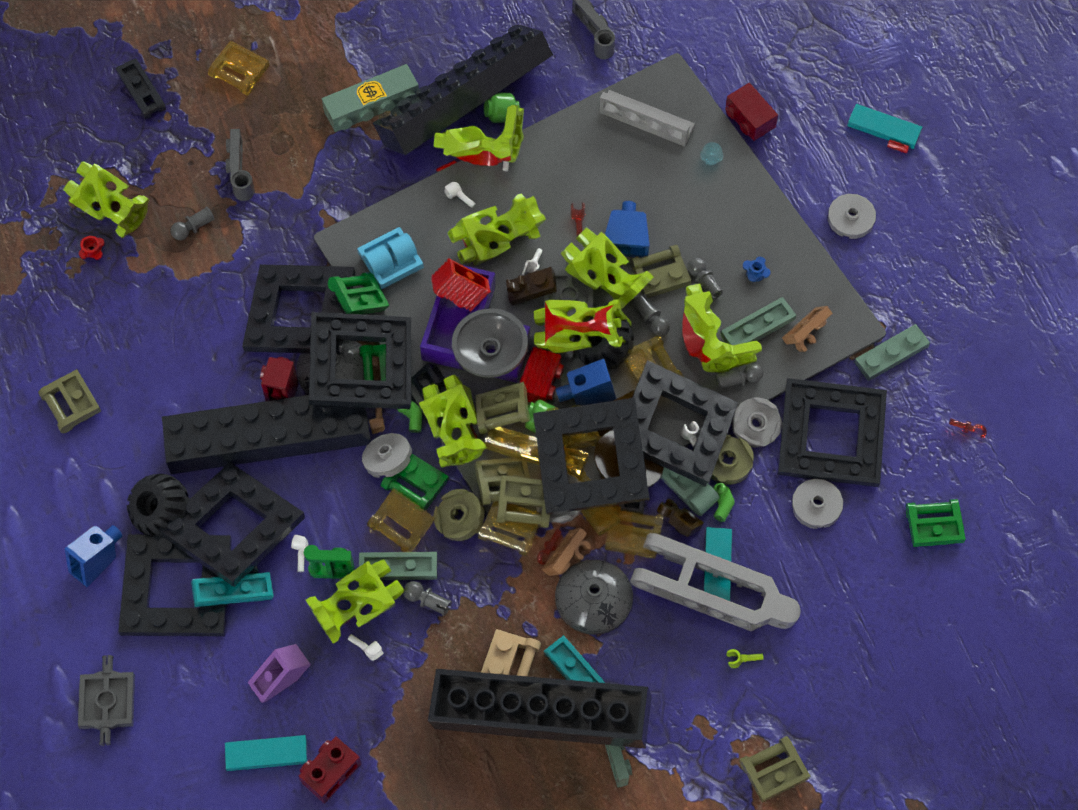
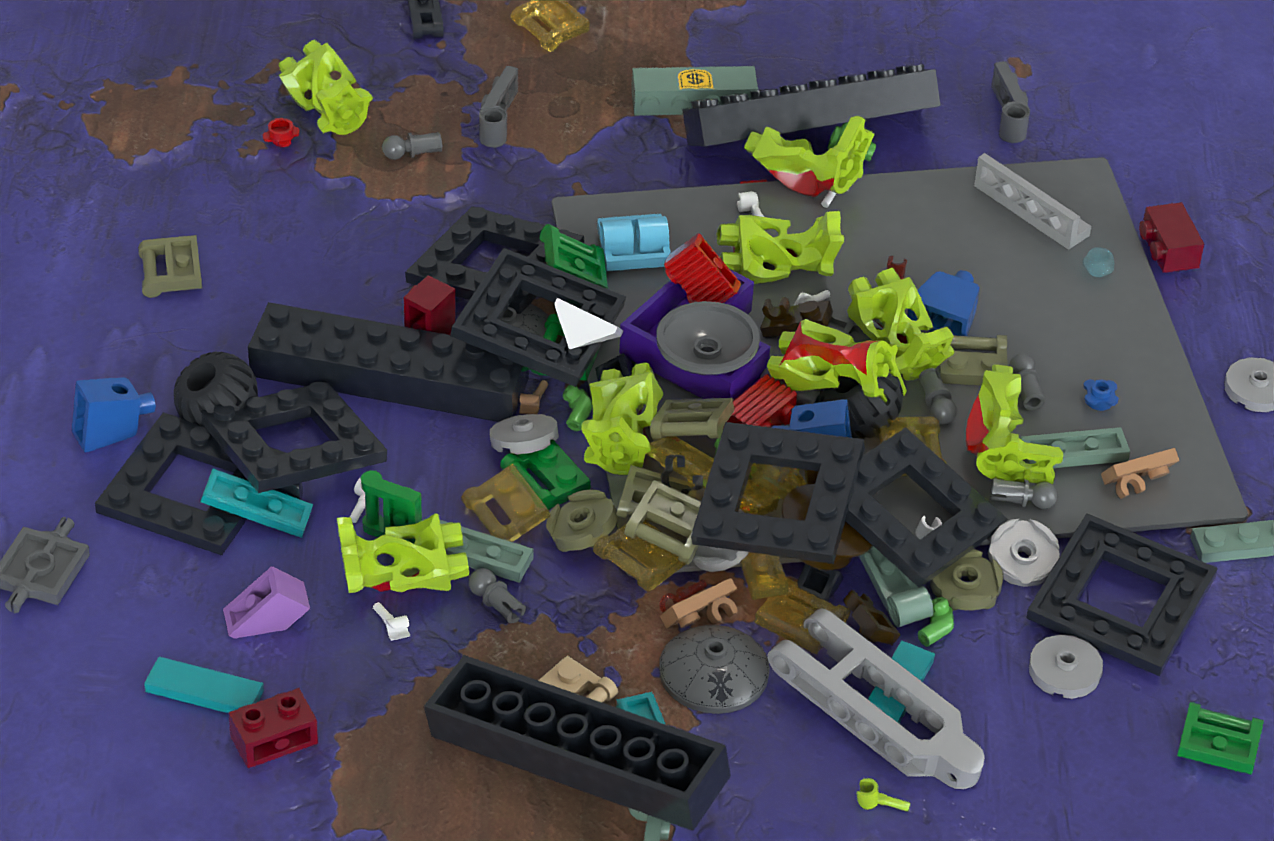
camera: 20 degrees right, 20 degrees down
none -> white slope [554,298,623,349]
none -> black piece [661,455,703,495]

